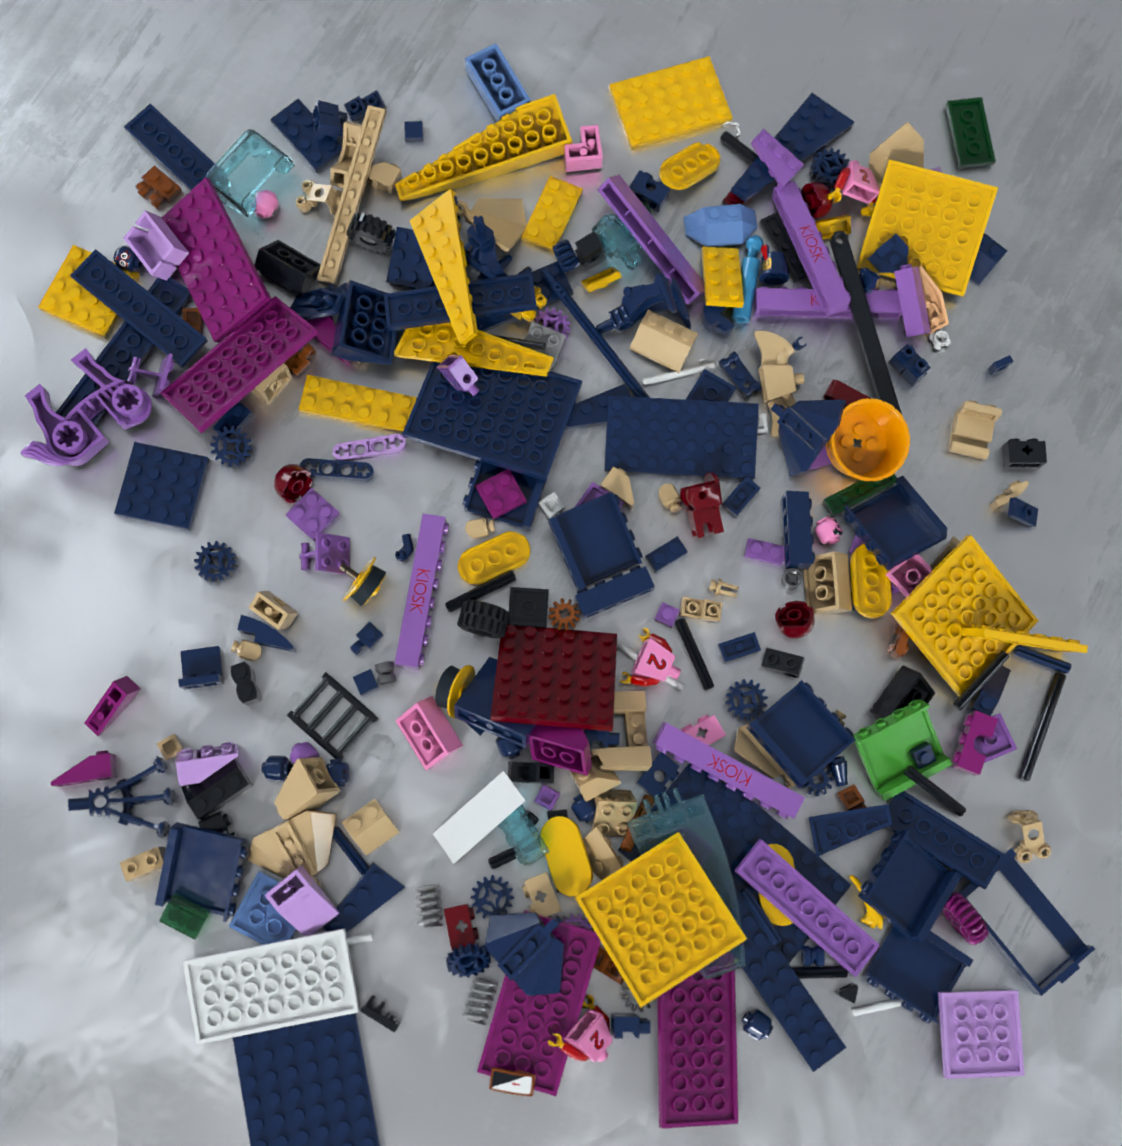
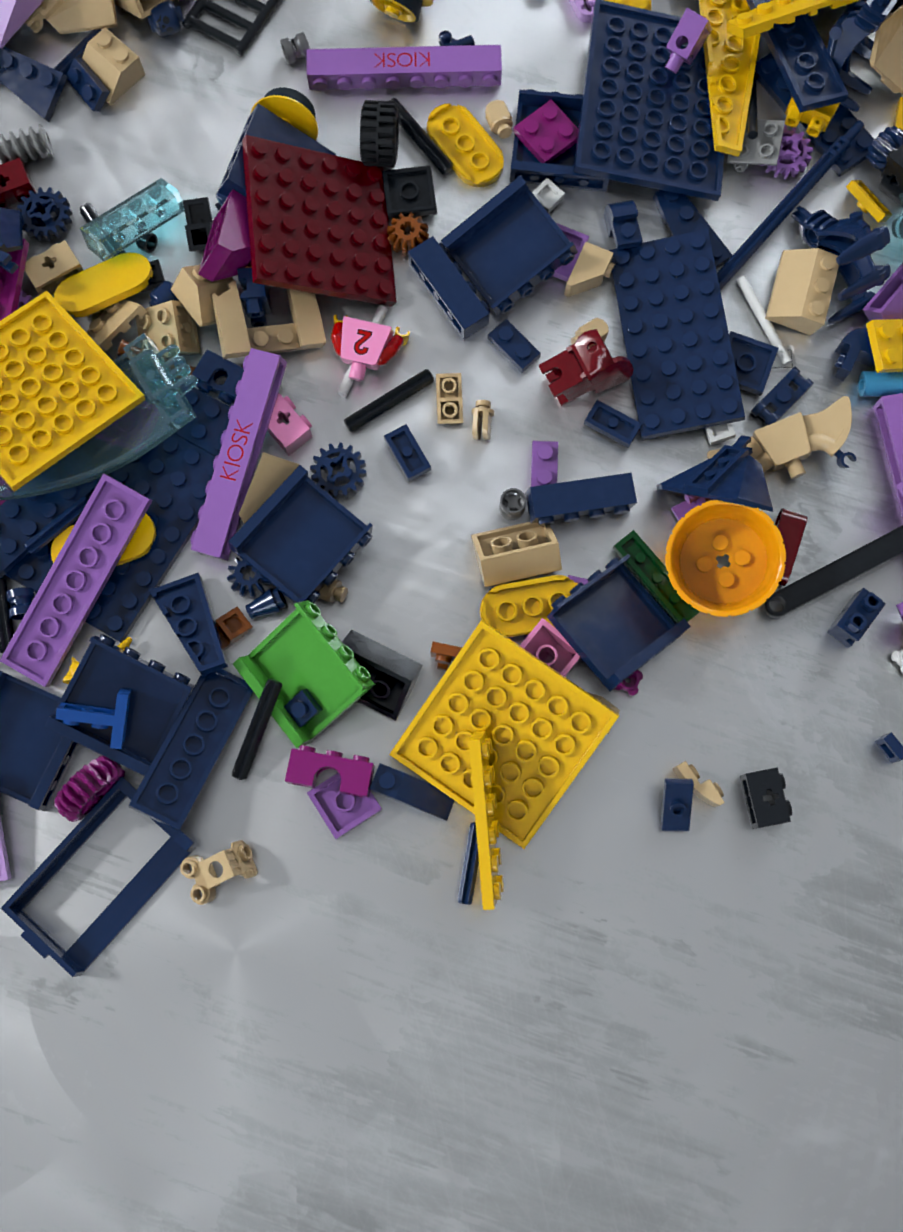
camera: 85 degrees right, 0 degrees up
dark blue plate [350,621,384,655] -> none
dark blue tile [353,669,379,695] -> none
bright pink slope [395,696,463,770] -> none
white sticker [433,771,526,863] -> none
medium lavender tile [534,784,561,811] -> none
medium lavender plate [654,602,680,628] -> none
black plate [761,648,805,678] -> none
dark red cylinder [775,601,815,639] -> none
bright pink head [814,516,843,546] -> none
tan piece [948,400,1002,460] -> none
black axle [953,650,1010,711] -> none
black axle [1019,672,1066,781] -> none
none -> blue bracket [56,688,131,749]
none -> dark blue plate [67,57,110,111]
none -> dark blue brick [604,200,643,250]

